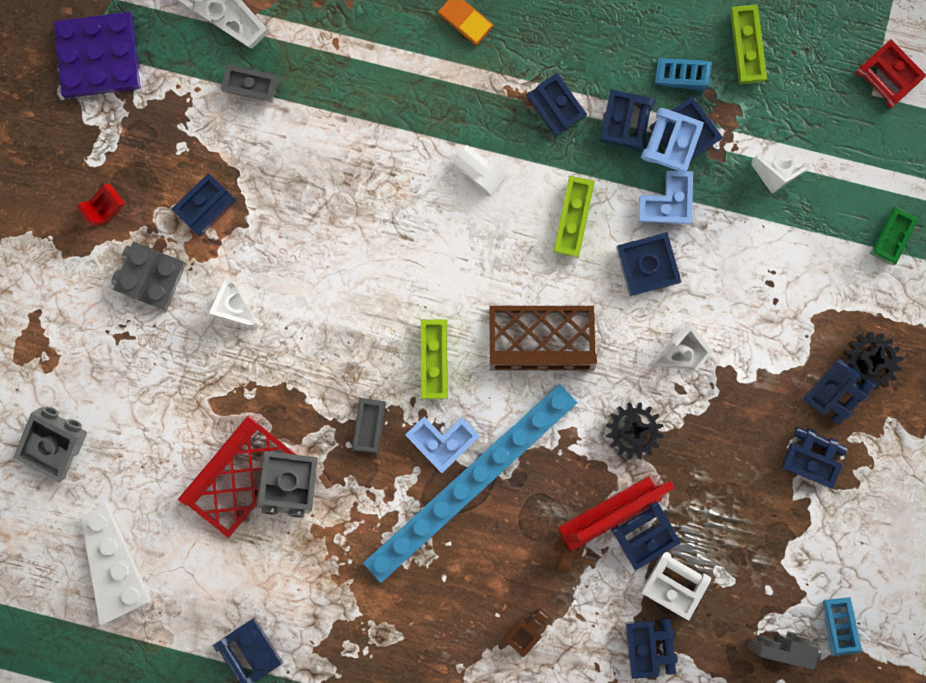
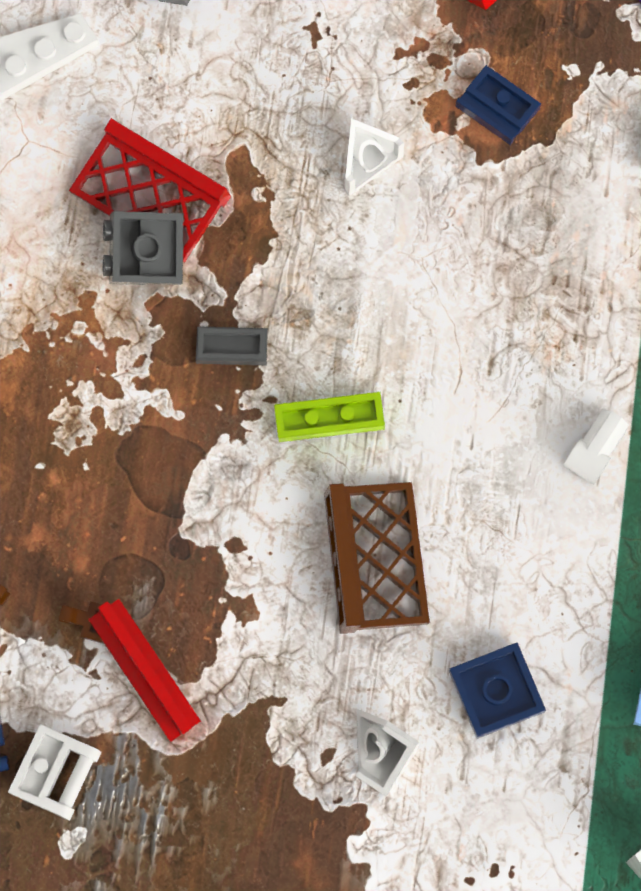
camera: 85 degrees right, 10 degrees down
dark grey plate [111,241,186,311] -> none
dark azure plate [363,384,577,583] -> none
light blue plate [405,416,480,473] -> none
lime plate [553,176,595,258] -> none
black gear [605,402,664,459] -> none
dark blue plate [610,501,681,571] -> none
light blue plate [638,171,693,225] -> none

